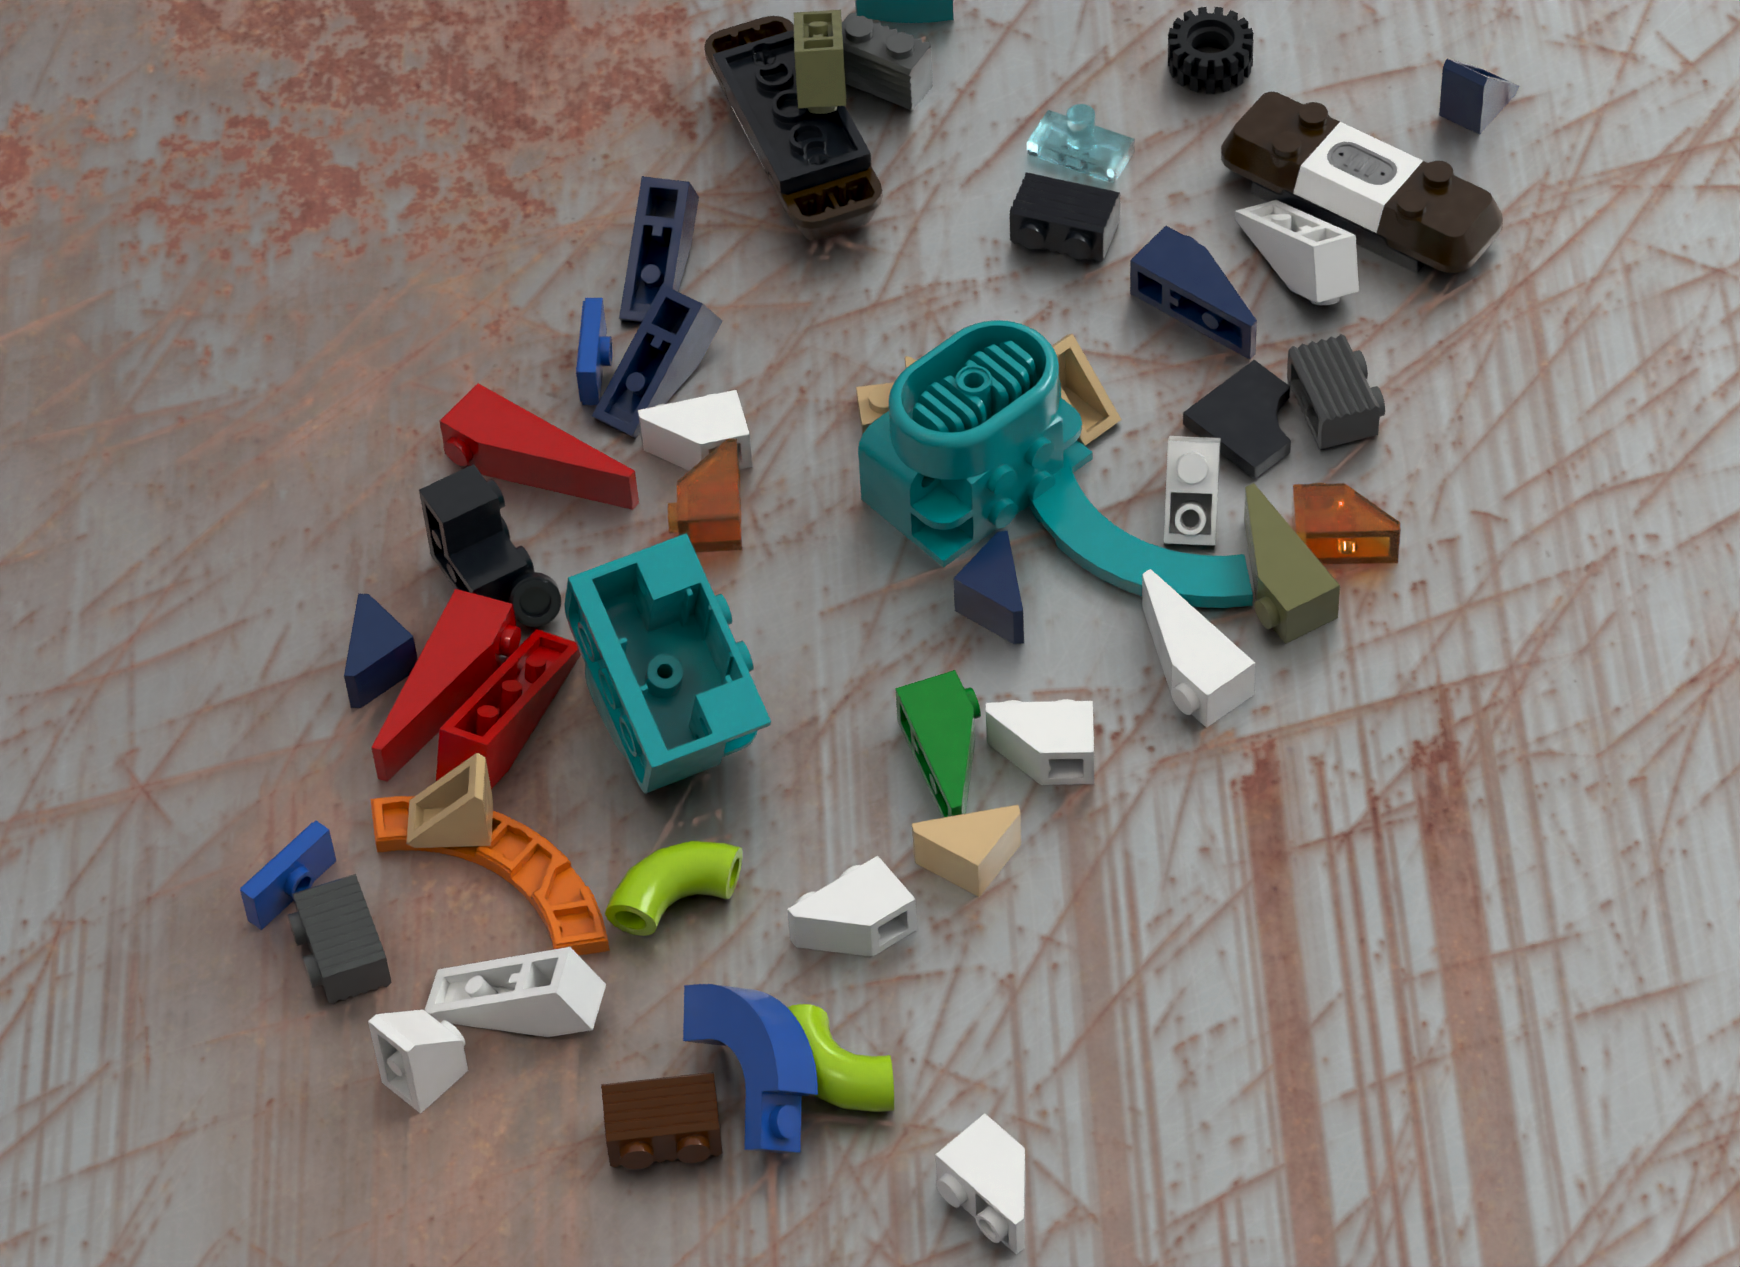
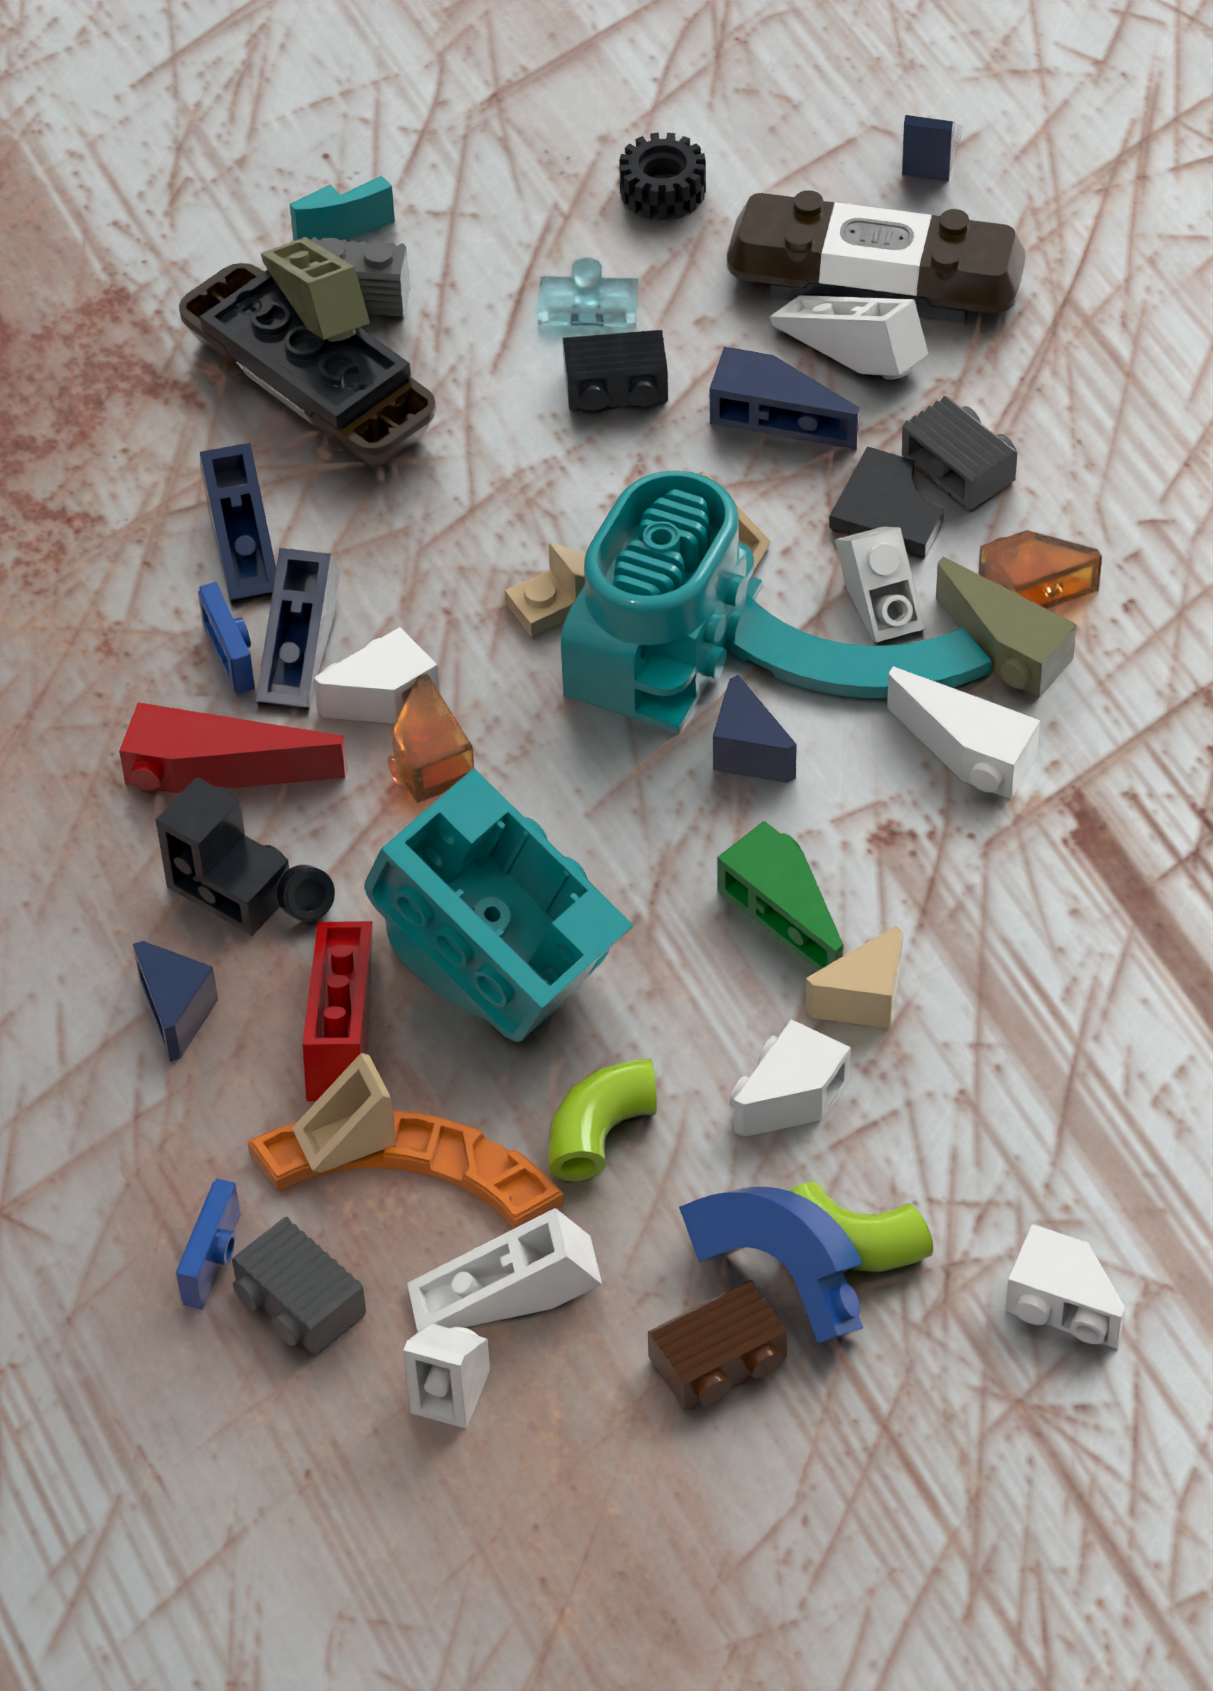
camera: 25 degrees left, 0 degrees up
red slope [371,589,521,782] -> none
white slope [986,699,1094,785] -> none

